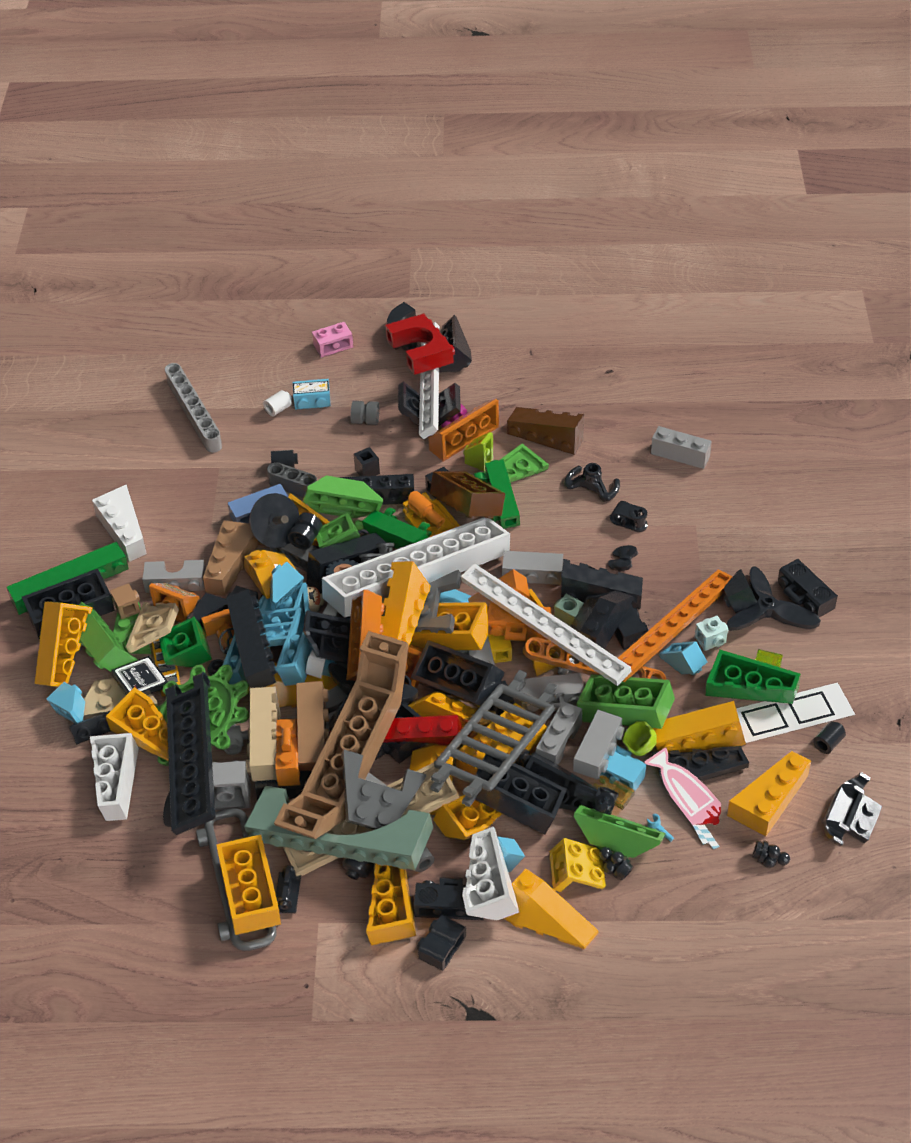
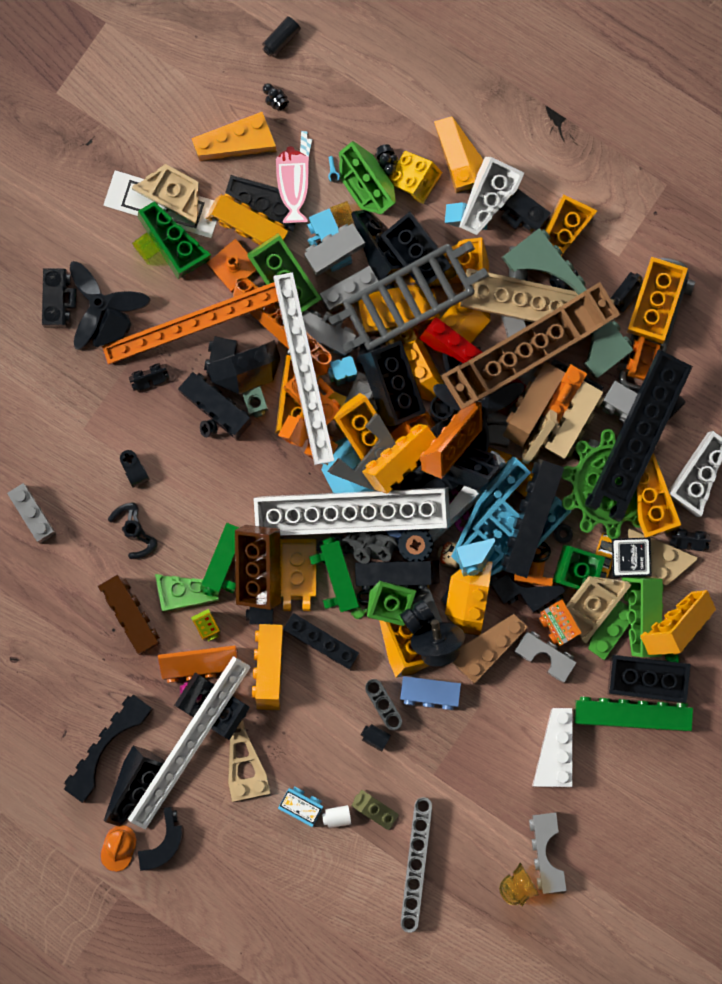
camera: 145 degrees left, 35 degrees up
medium azure slope [46,682,85,724] -> none
medium nougat brick [110,583,140,620] -> none
bright green wedge [303,475,383,518] -> none
bright pink brick [312,322,353,357] -> none
dark grey wing [341,750,426,830] -> none
dark grey wheel [351,400,379,425] -> none
black brick [353,447,380,476] -> none
red arch [385,313,455,375] -> none
orange arm [408,491,445,528] -> none
black brick [417,915,466,971] -> none
light grey brick [502,551,563,585] -> none
black axle [574,783,619,815] -> none
black piece [608,545,638,571] -> none
lime hair [623,721,657,756] -> none
medium azure slope [658,641,708,675] -> none
light aqua brick [694,616,729,651] -> none
black brick [813,721,846,754] -> none
plate [822,772,882,847] -> none
none -> black arch [64,695,153,803]
none -> orange piece [101,825,137,872]
none -> black hinge [129,363,169,392]
none -> tan wing [132,164,199,224]
none -> orange tile [207,239,257,293]
none -> tan plate [228,720,271,802]
none -> light orange wedge [252,624,283,710]
none -> black brick [262,16,301,57]
none -> medium azure brick [328,356,357,386]
none -> olive bracket [351,790,399,830]
none -> clear yellow helmet [499,863,539,906]
none -> tan wing [522,409,558,465]
none -> light grey arch [529,812,566,894]
none -> orange bracket [626,336,661,381]

